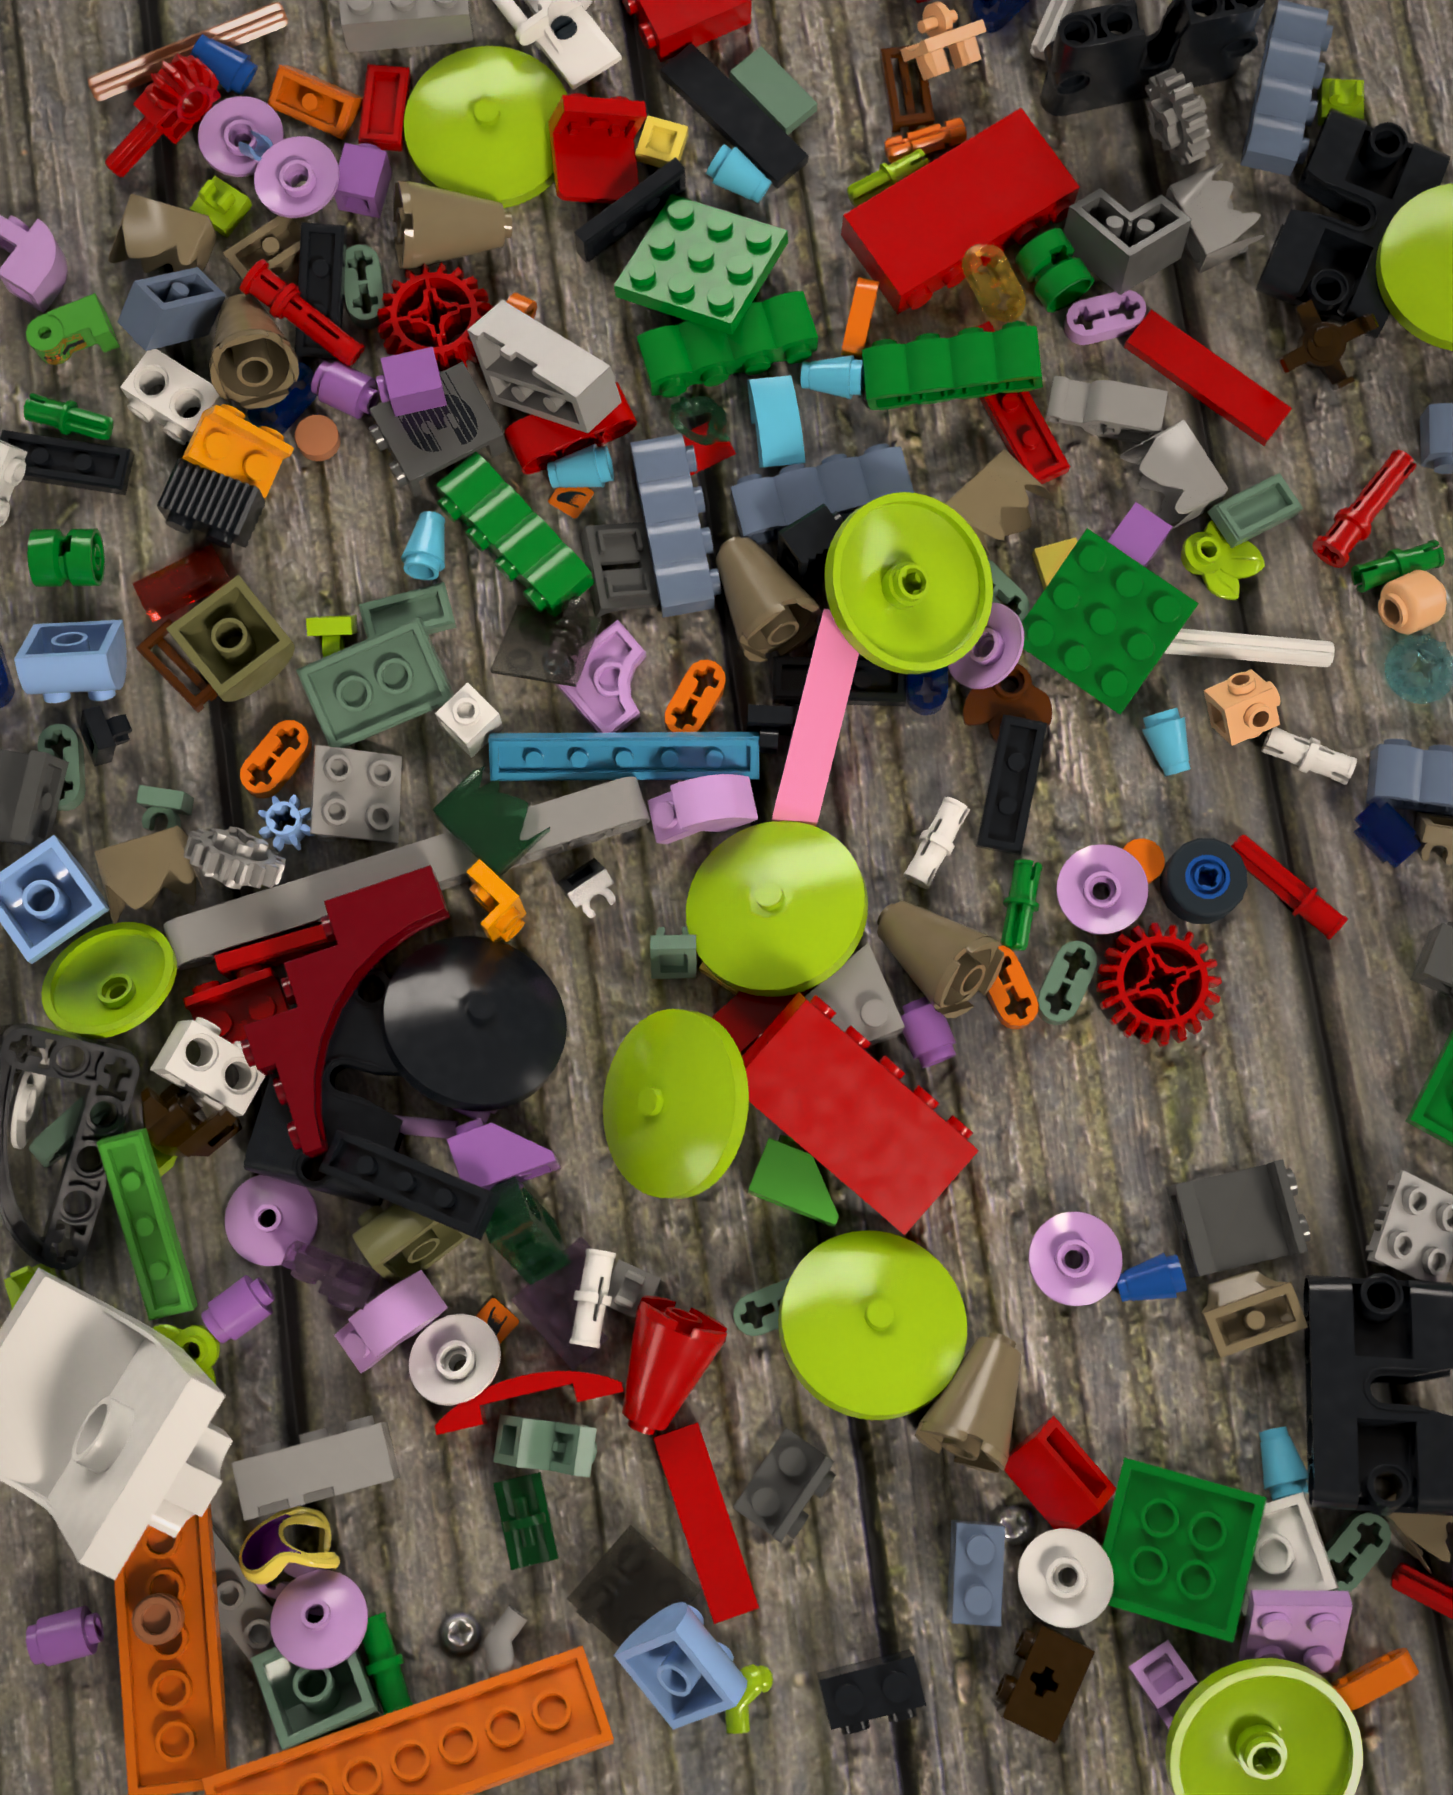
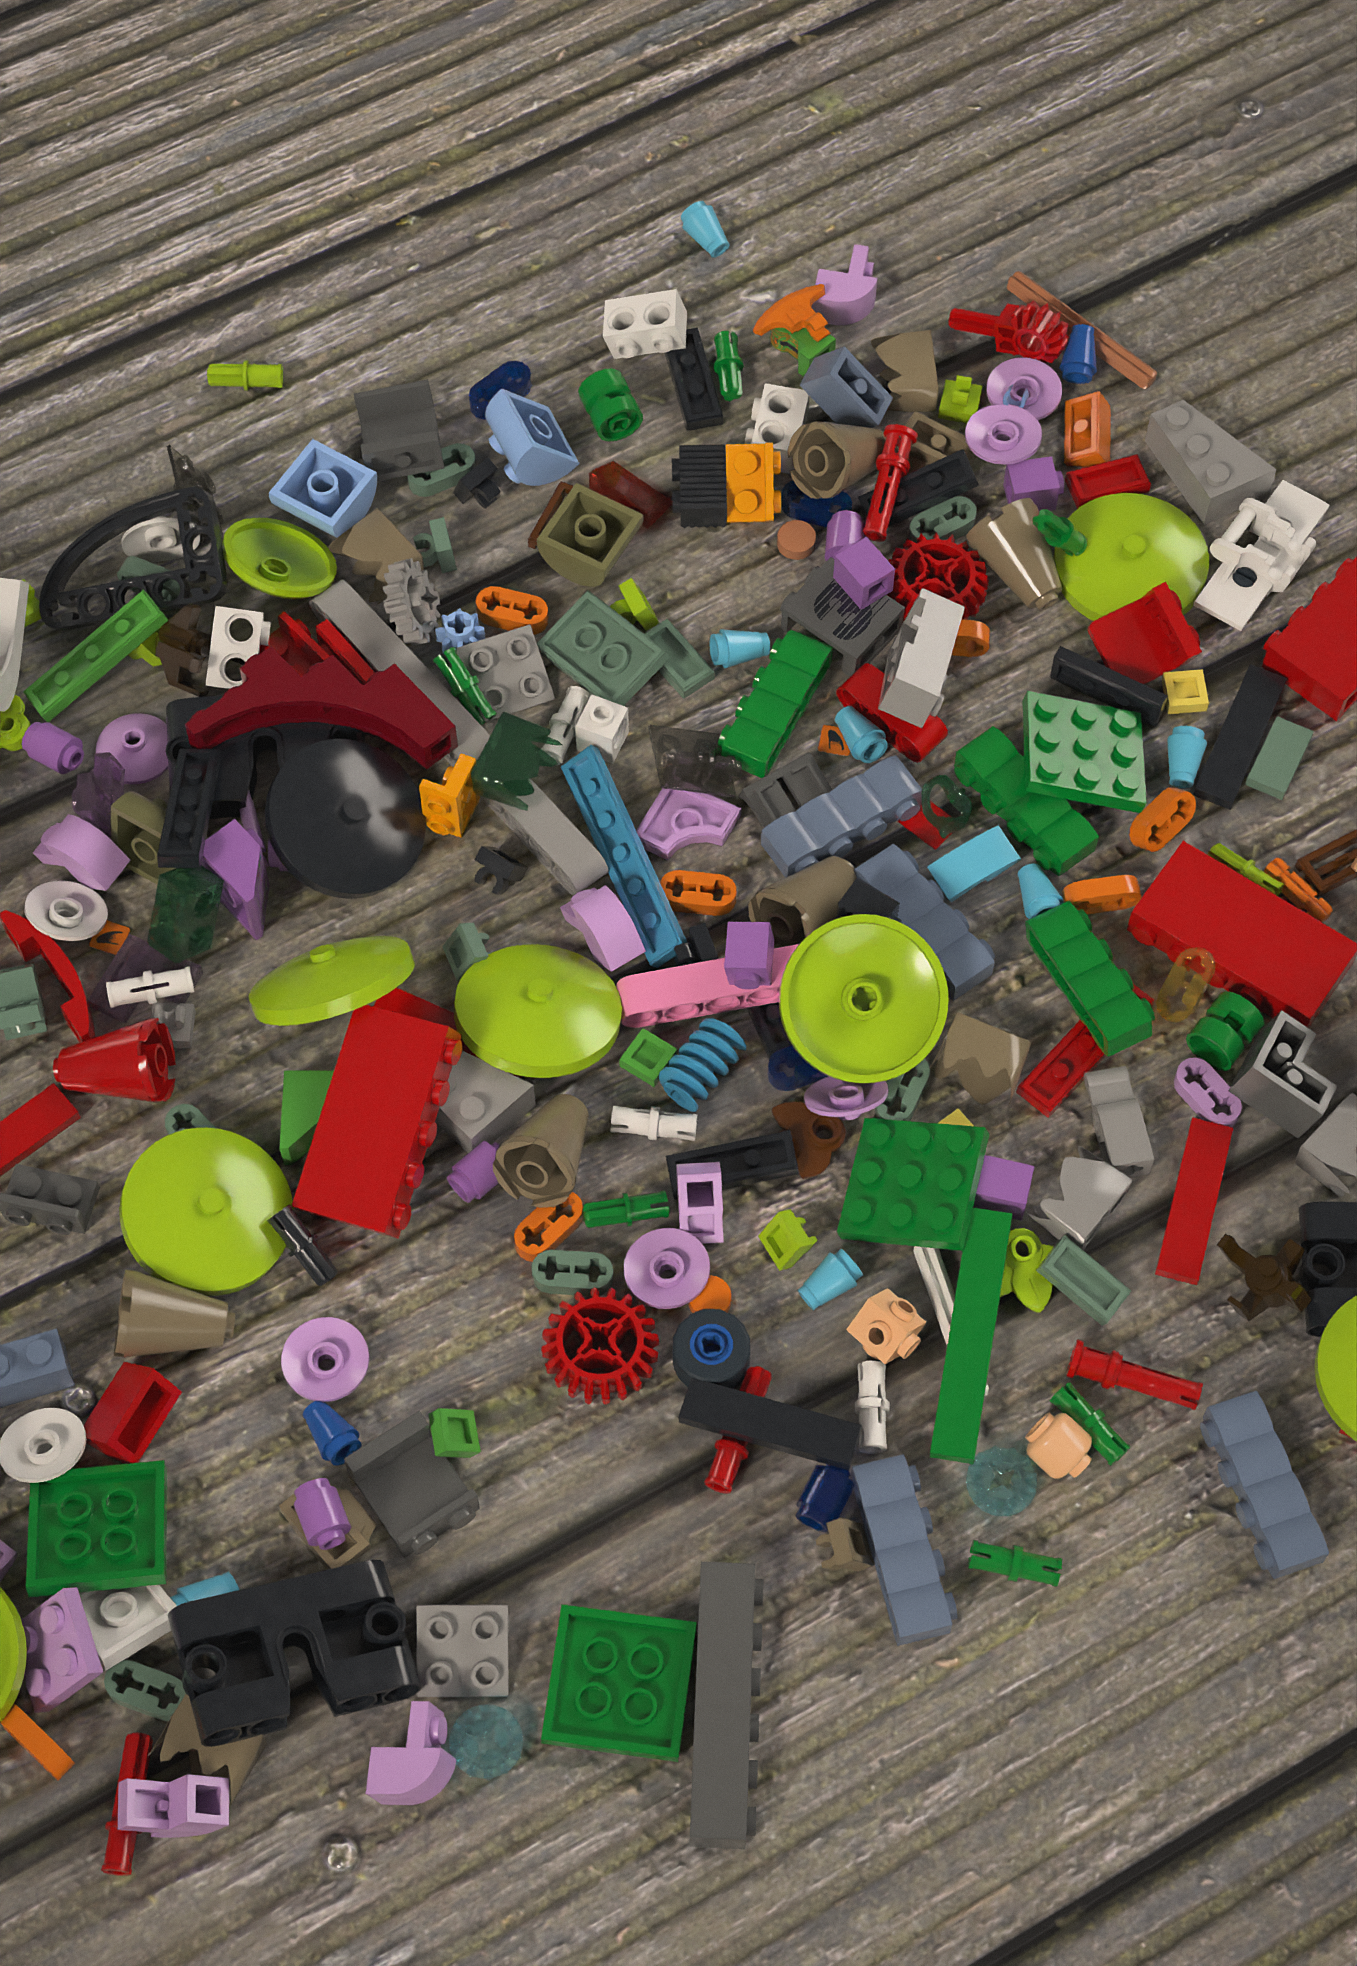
camera: 70 degrees right, 15 degrees down
none -> black axle [267,1204,338,1286]
none -> medium lavender brick [294,1478,351,1550]
none -> bright green plate [428,1408,481,1458]
none -> green pin [433,647,497,725]
none -> white pin [539,686,591,765]
none -> bright green plate [619,1028,678,1087]
none -> dark azure piece [659,1018,746,1113]
none -> lavender brick [676,1162,724,1244]
none -> black tile [678,1378,862,1471]
none -> medium lavender brick [724,922,774,989]
none -> orange piece [753,284,830,342]
none -> lime tile [758,1209,817,1271]
none -> green tile [930,1208,1012,1464]
none -> green axle [1032,509,1087,556]
none -> orange beam [1129,787,1196,852]

